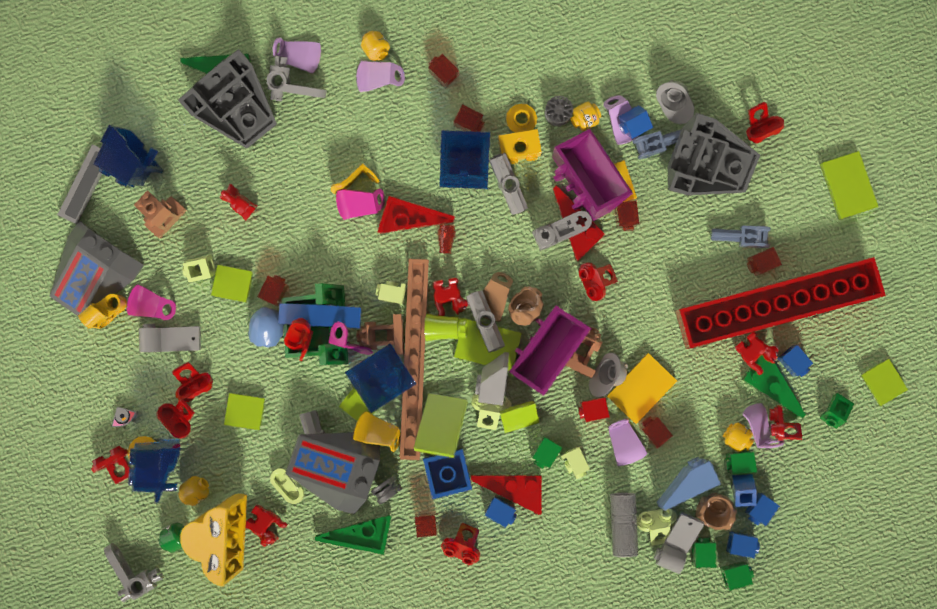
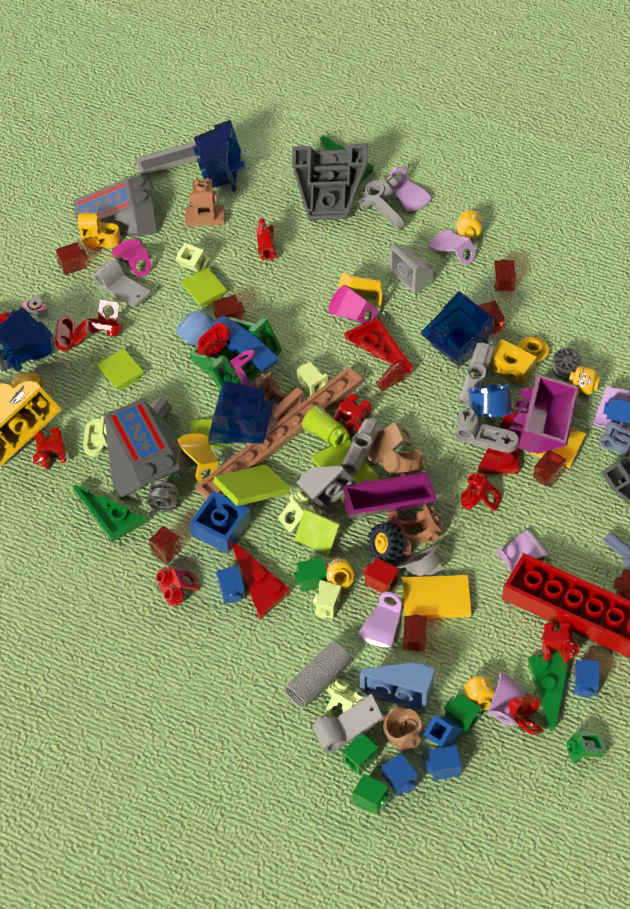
camera: 40 degrees right, 30 degrees down
none -> clear red brick [55,242,88,276]
none -> yellow head [326,558,355,589]
none -> black wheel [367,523,406,563]
none -> light grey slope [389,243,434,294]
none -> blue brick [468,384,512,418]
none -> lavender piece [496,530,548,572]

